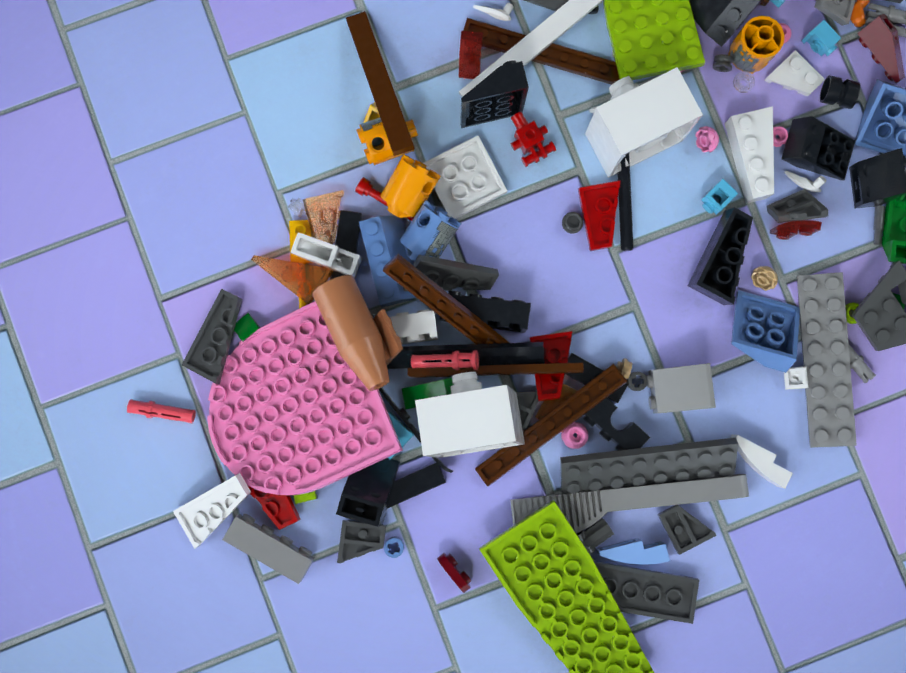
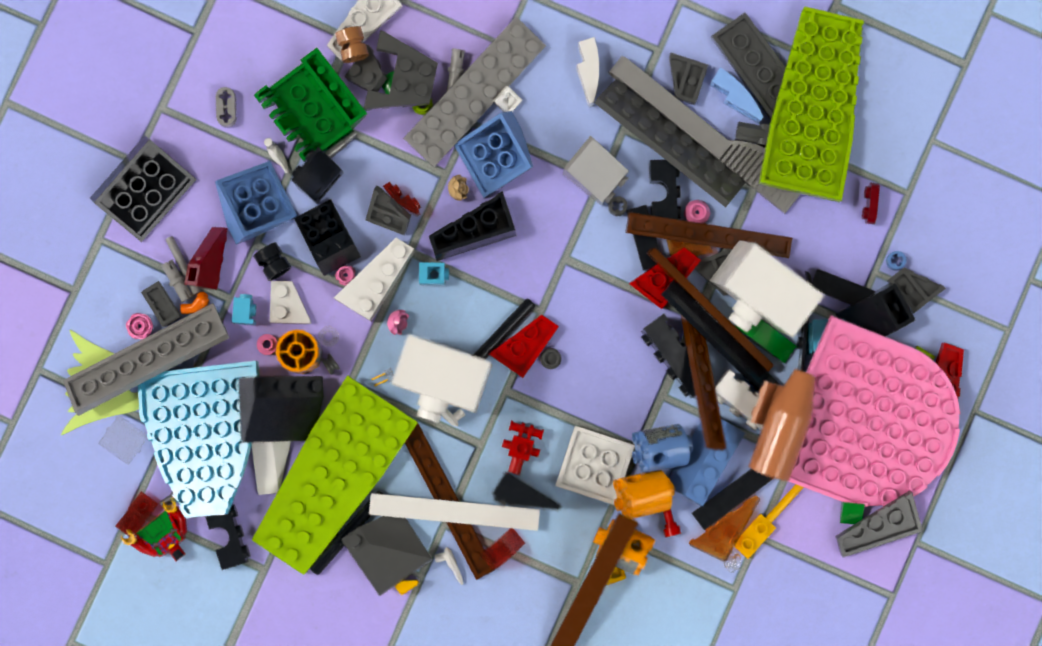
camera: 135 degrees left, 0 degrees up
coral pin [127,399,196,424] -> none
white wing [173,473,251,549] -> none
light grey brick [222,514,315,584] -> none
clear orange wing [251,255,334,304] -> none
white slope [290,232,363,278] -> none
dark grey wing [403,255,499,291] -> none
coral pin [411,350,479,371] -> none
tan plate [616,358,632,379] -> none
white bar [784,171,826,192] -> none

